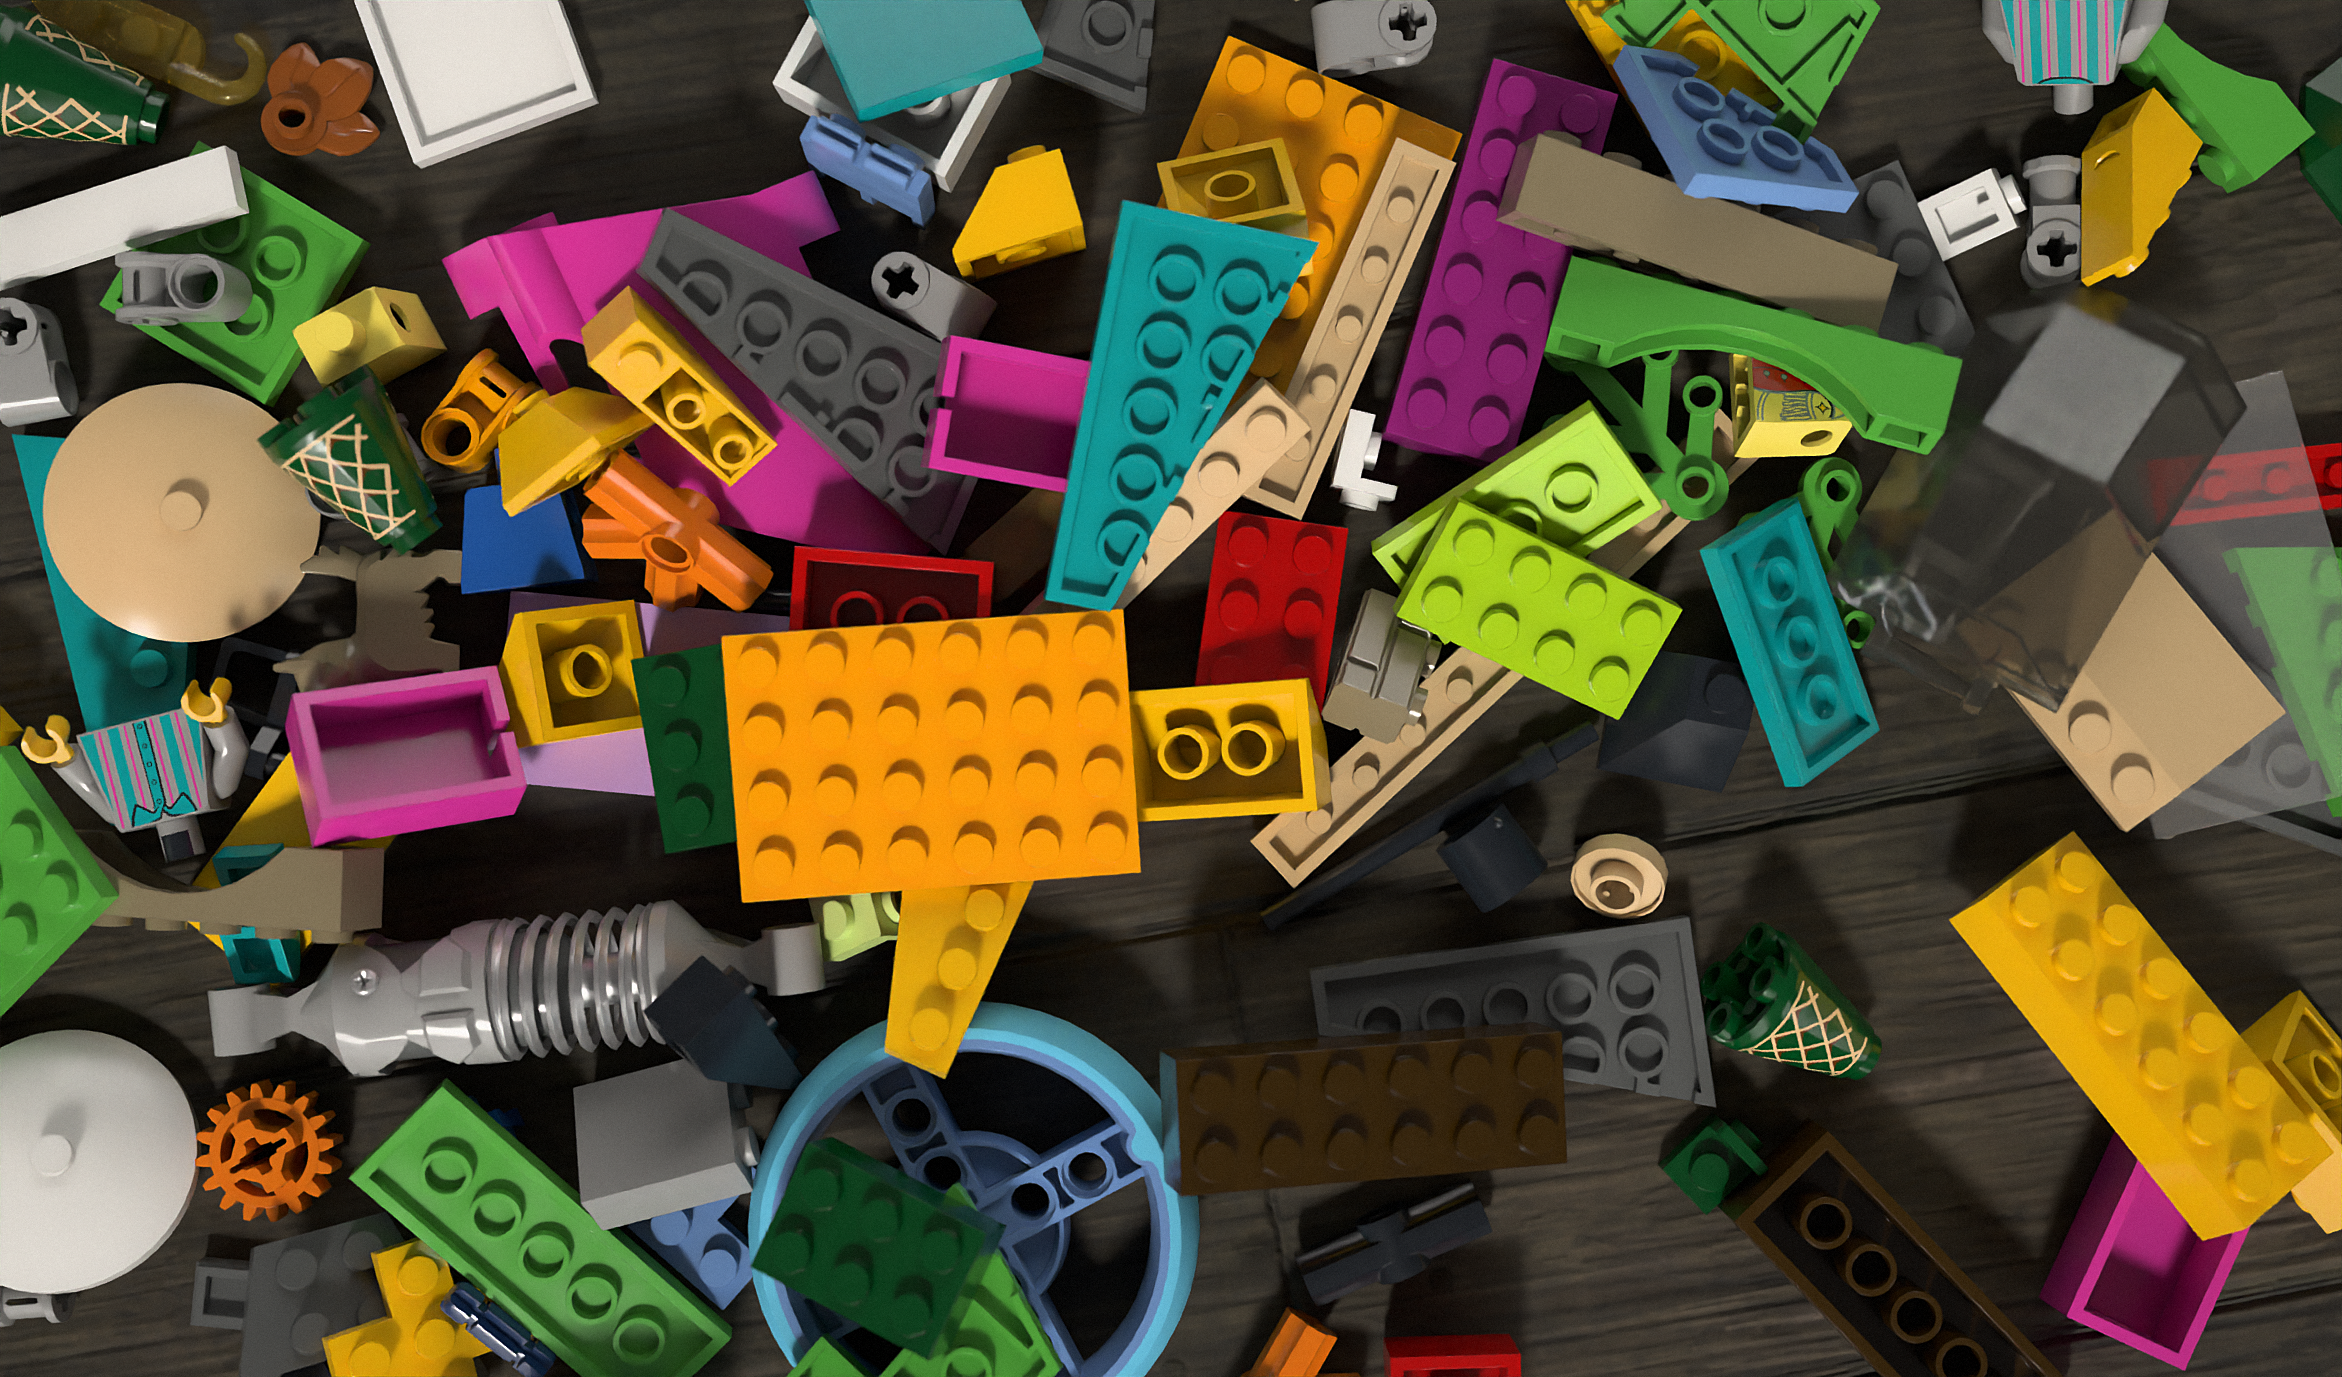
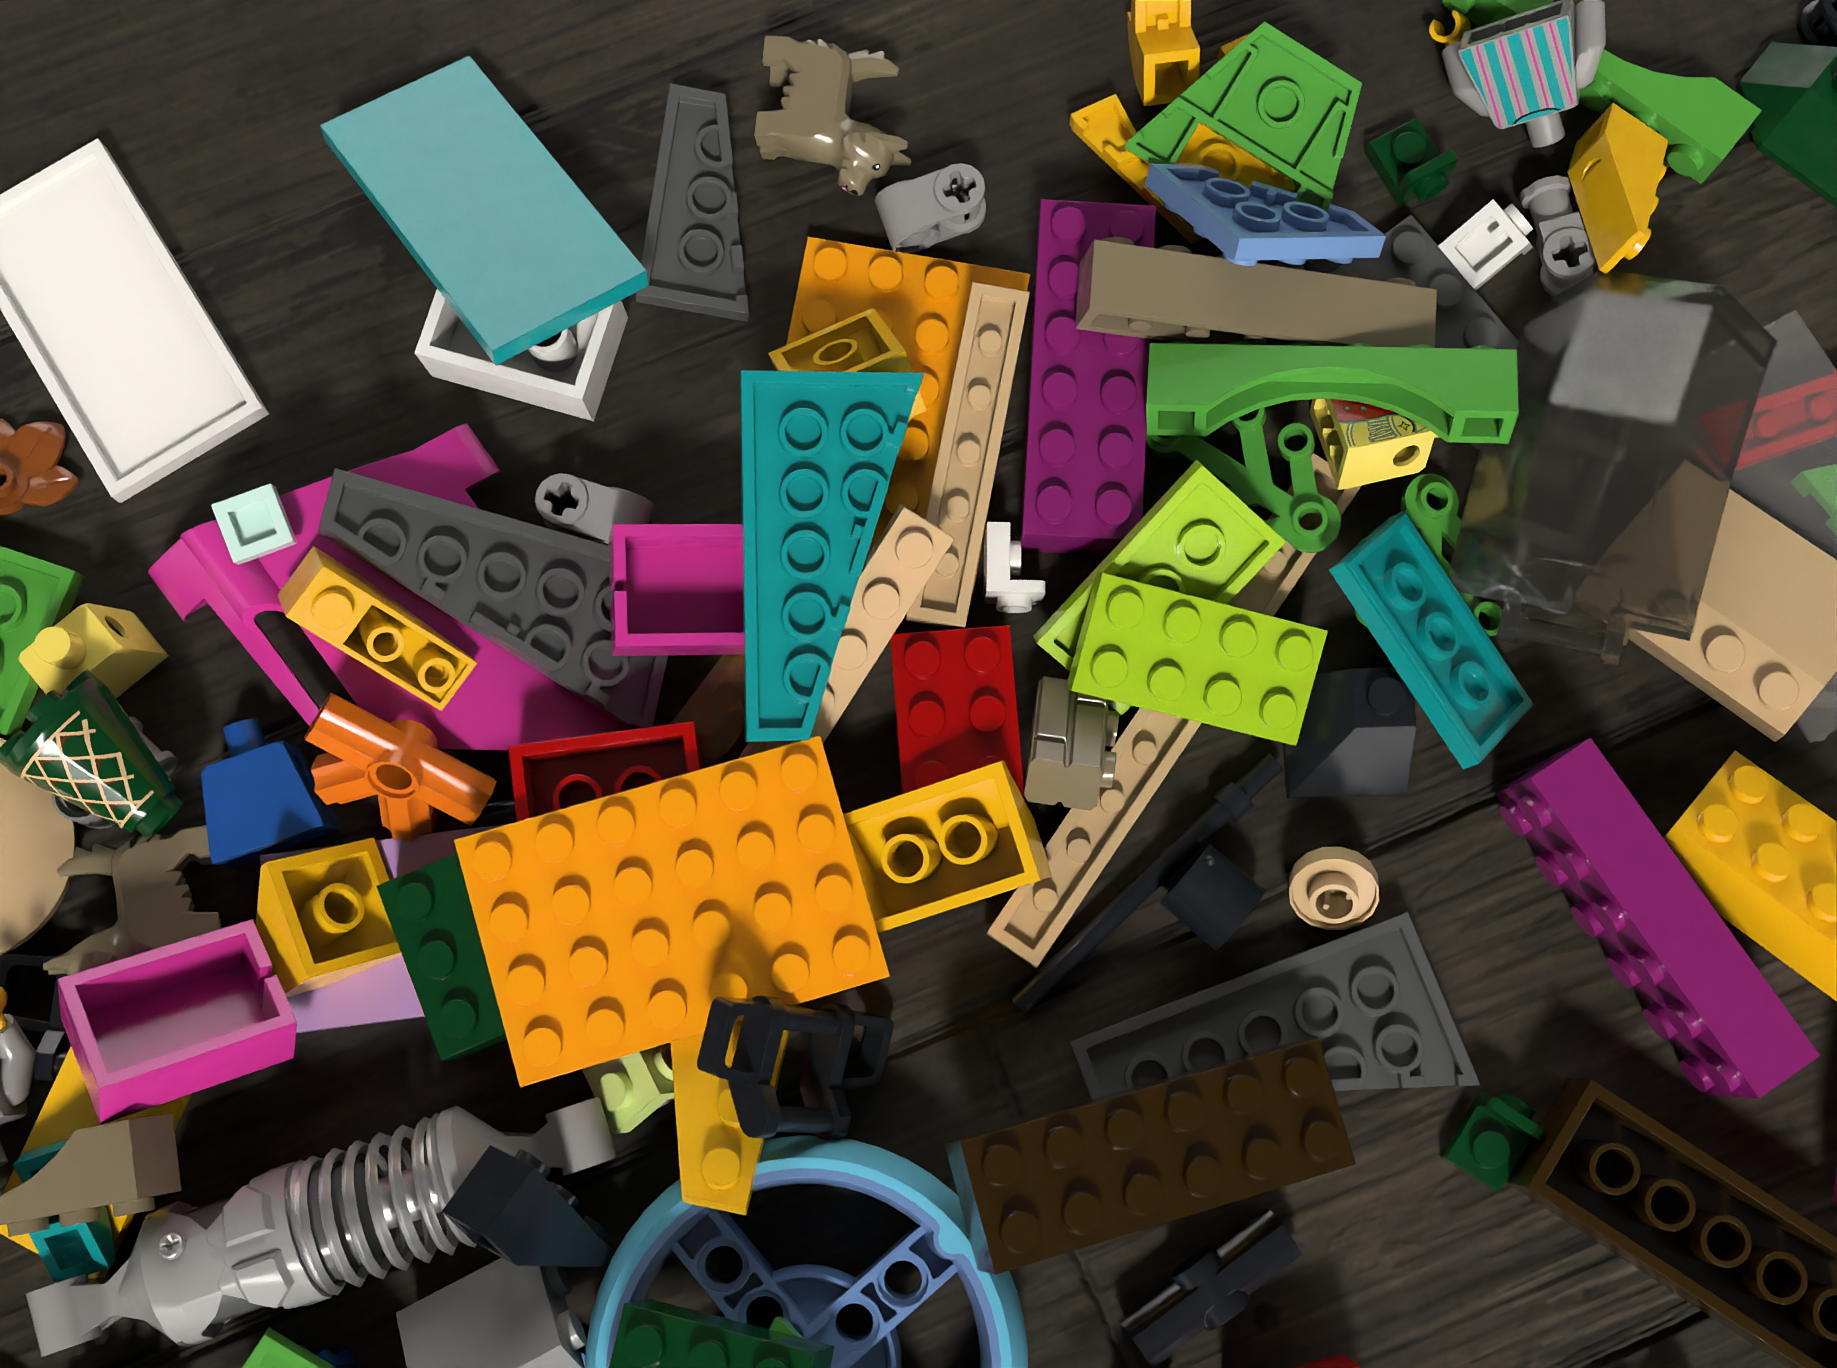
camera: 10 degrees left, 10 degrees down
light orange piece [421,348,542,473] -> none
yellow slope [498,386,656,517] -> none
medium blue plate [800,113,936,231] -> none
yellow slope [952,145,1086,284] -> none
dark green cone [1699,922,1882,1080] -> none
none -> light aqua plate [211,483,298,565]
none -> black bar [697,996,894,1140]
none -> dark green bracket [1364,117,1459,207]
none -> magenta brick [1495,738,1820,1099]

